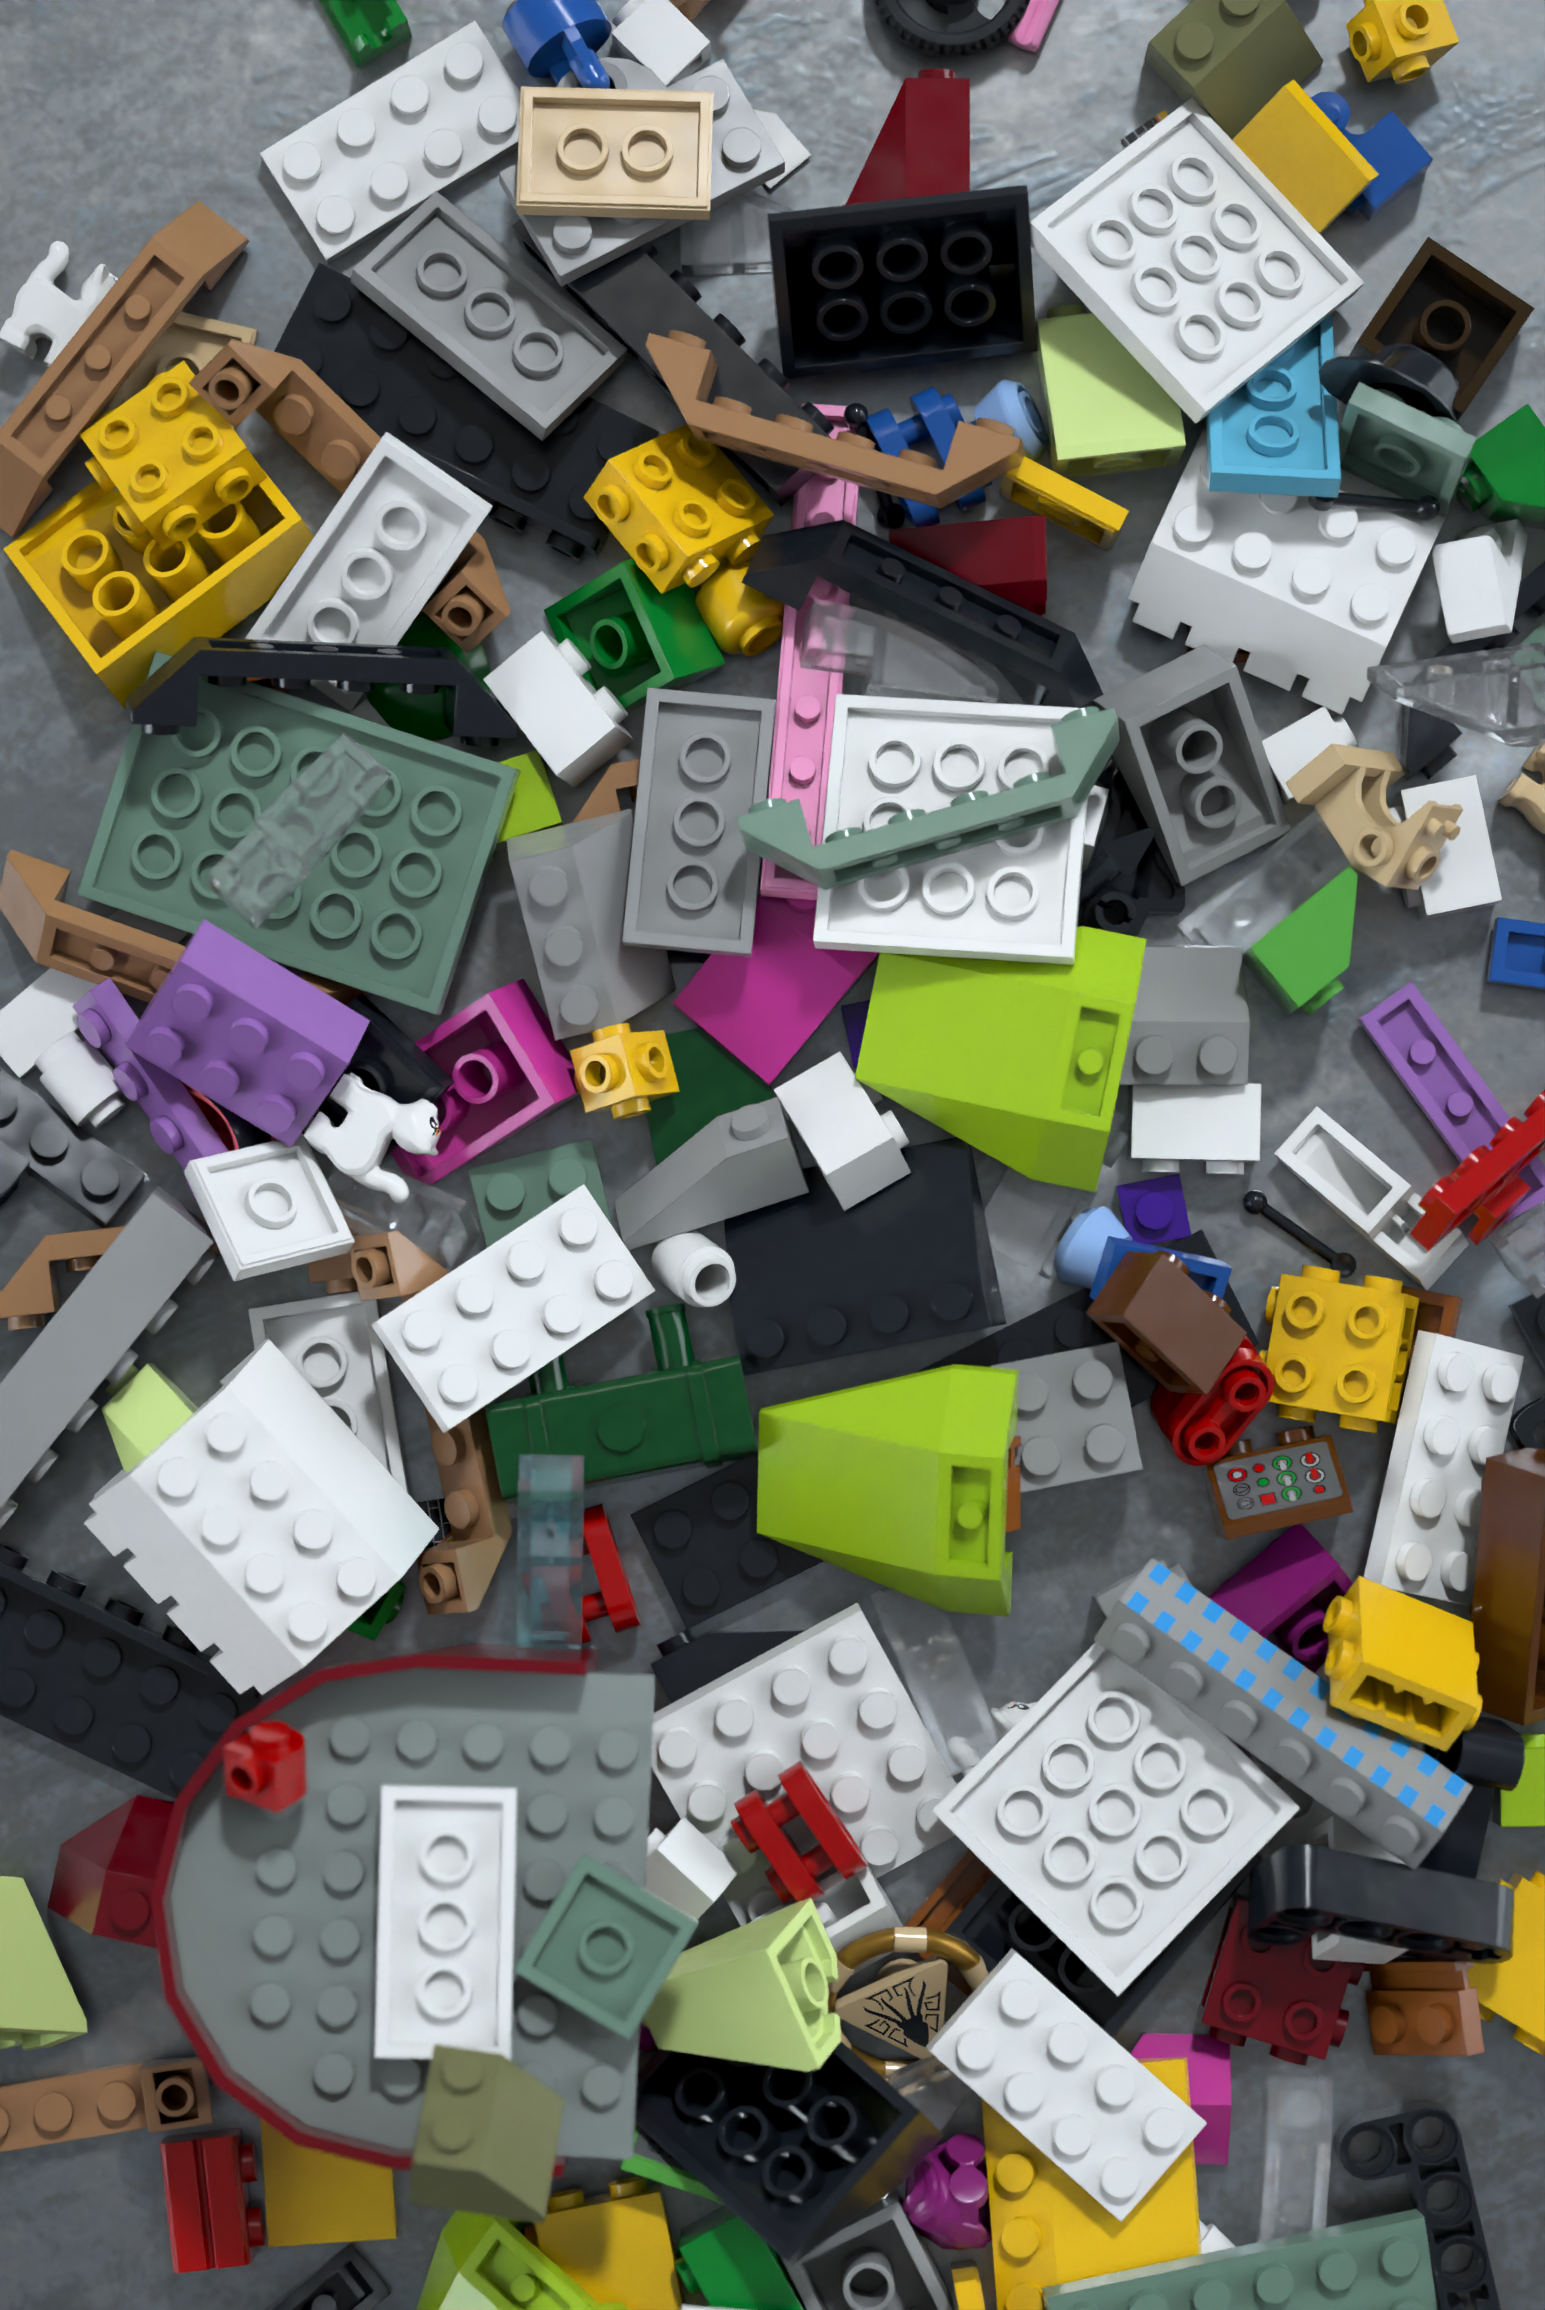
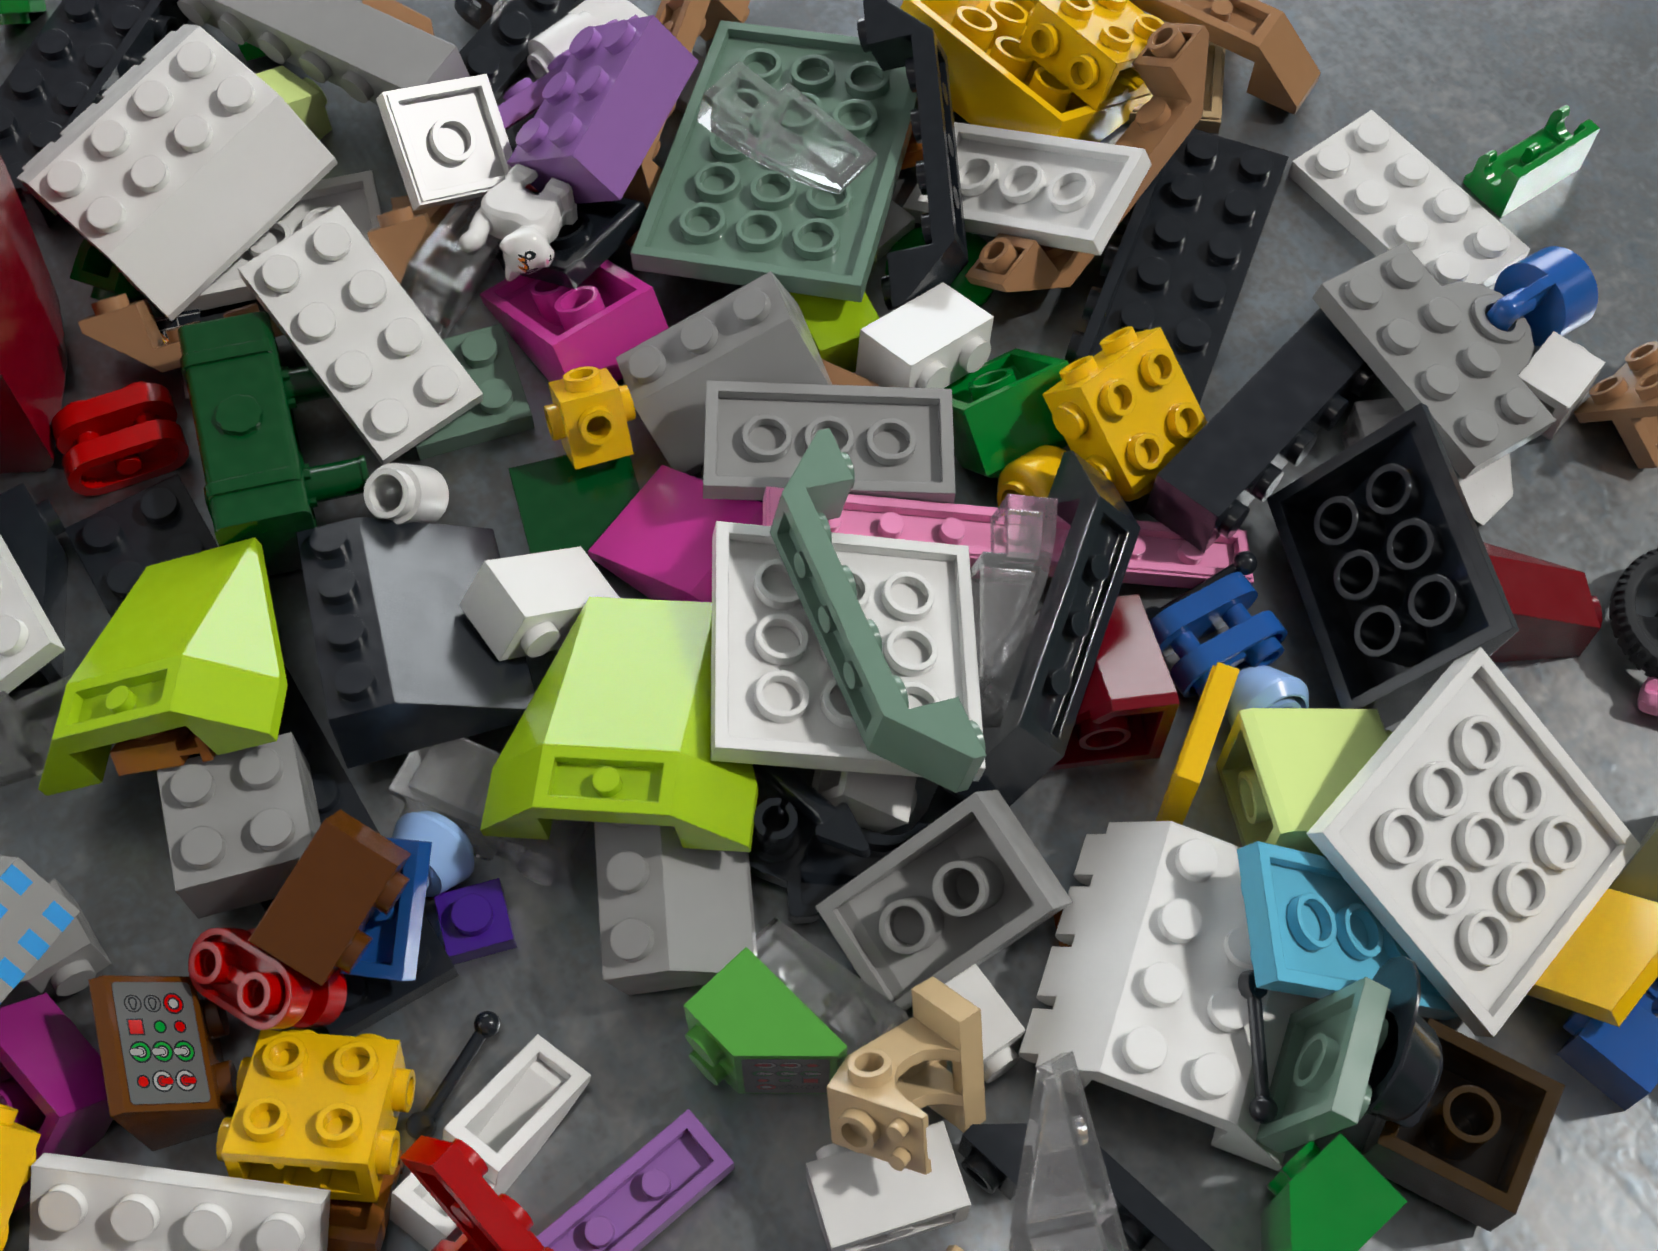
camera: 80 degrees right, 25 degrees down
light grey plate [350,191,628,441] -> none
tan tile [516,86,714,220] -> none
clear light blue slope [517,1455,584,1649] -> none
light grey slope [614,1097,809,1251] -> none
medium nougat slope [646,330,1025,509] -> none
white brick [1127,1083,1261,1175] -> none
white slope [1432,519,1528,643] -> none

